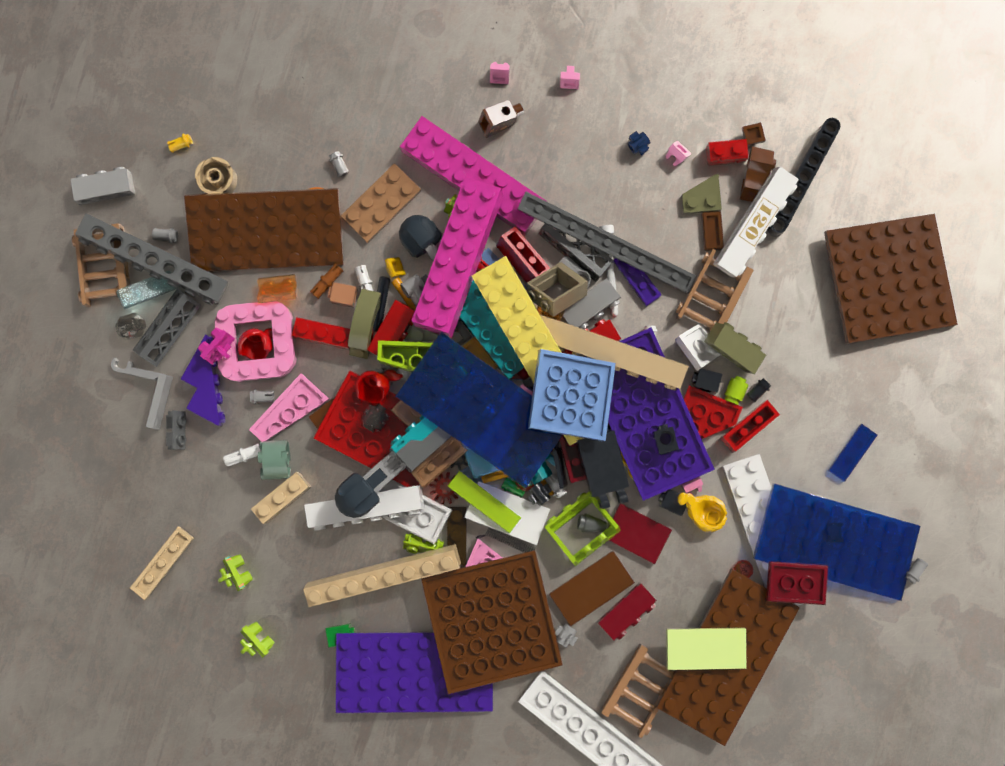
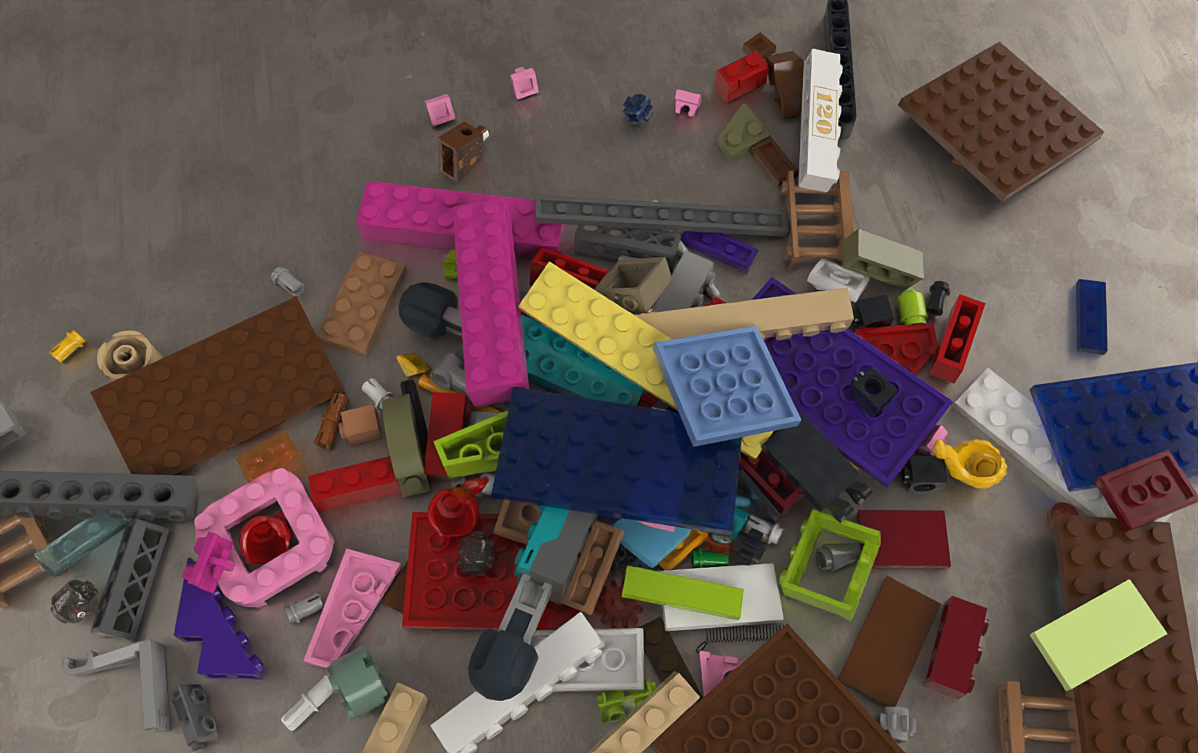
camera: 30 degrees left, 20 degrees down
light grey pin [152,228,178,243] -> none

